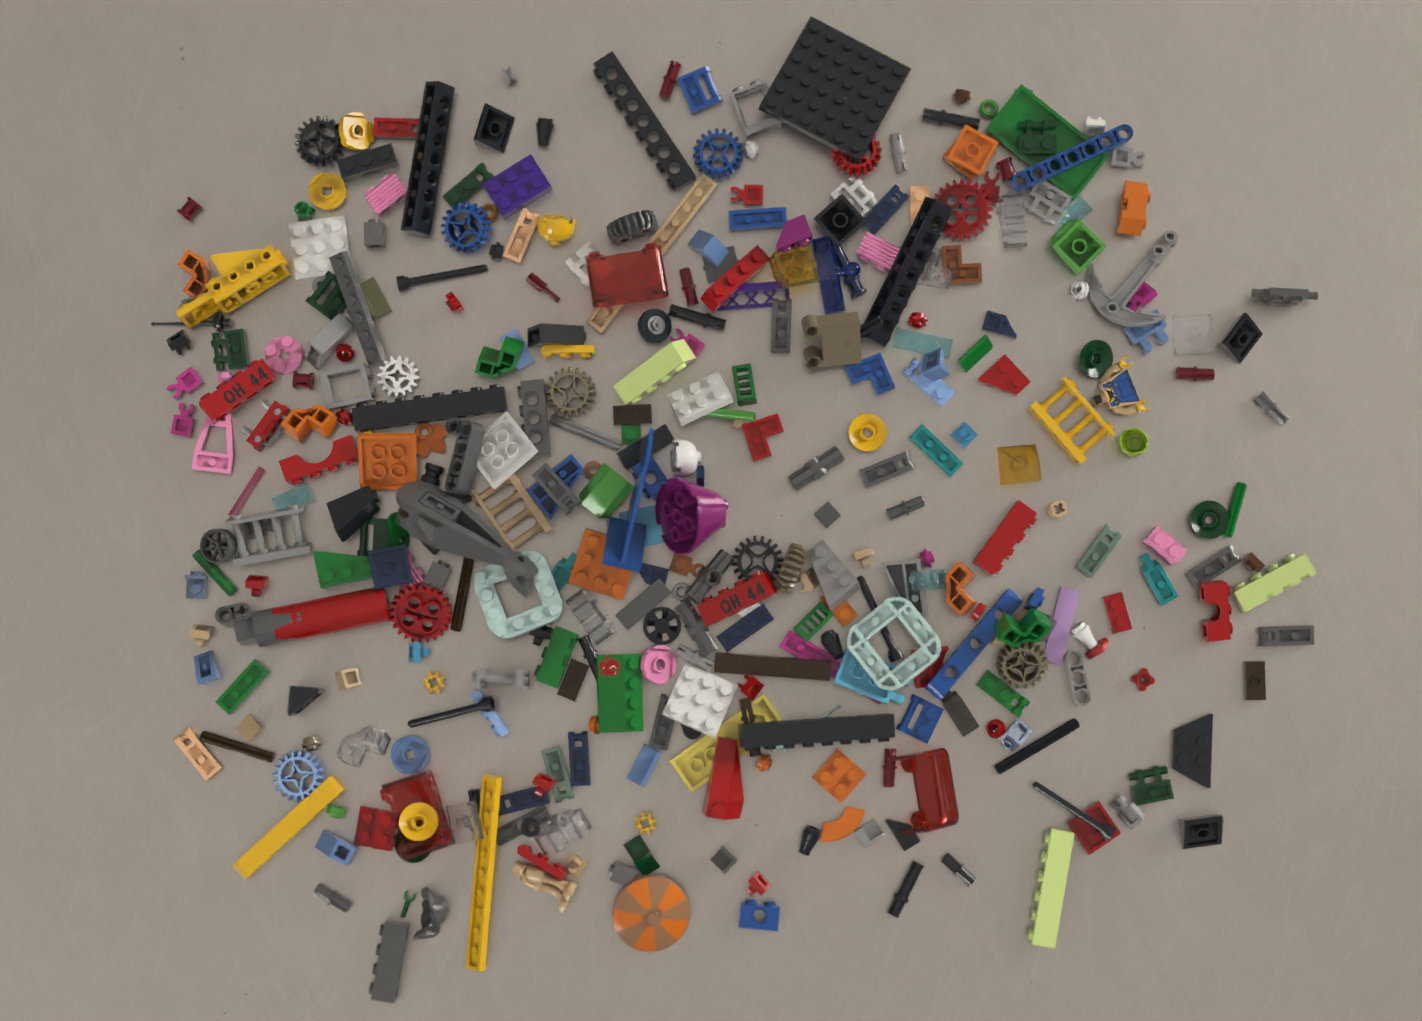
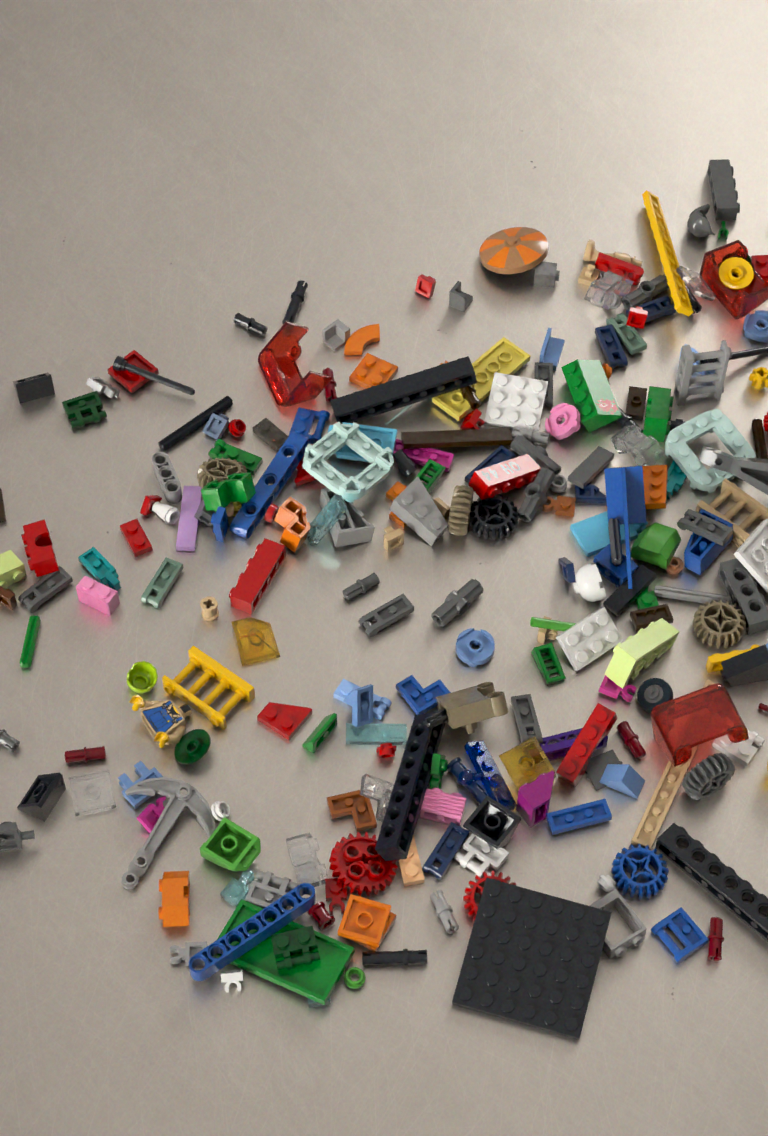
camera: 170 degrees right, 30 degrees down
black plate [521,818,540,837] -> none
dark green slope [623,834,660,876] -> none
yellow gear [634,811,657,835] -> none
black piece [643,607,681,645] -> none
magenta cone [655,477,728,555] -> none
black pin [668,304,726,331] -> none
red wedge [702,736,744,820] -> none
red plate [730,185,763,205] -> none
blue brick [739,900,780,931] -> none
red plate [741,413,784,462] -> none
black cone [799,825,821,856] -> none
dark grey tile [814,502,841,529] -> none
yellow dish [849,413,887,452] -> none
black piece [857,576,905,663] -> none
black tile [885,819,920,851] -> none
teal tile [909,424,964,477] -> none
dark pink plate [920,549,935,568] -> none
dark azure tile [950,421,978,449] -> none
reddish brown plate [953,89,971,103] -> none
dark blue tile [982,310,1017,339] -> none
yellowish green brick [1027,828,1075,949] -> none
red plate [1132,668,1155,691] -> none
black wing [1171,714,1213,788] -> none
dark green dish [1190,501,1229,539] -> none
none -> green plate [430,754,448,789]
none -> medium blue plate [455,628,495,667]
none -> dark grey axle [608,518,623,565]

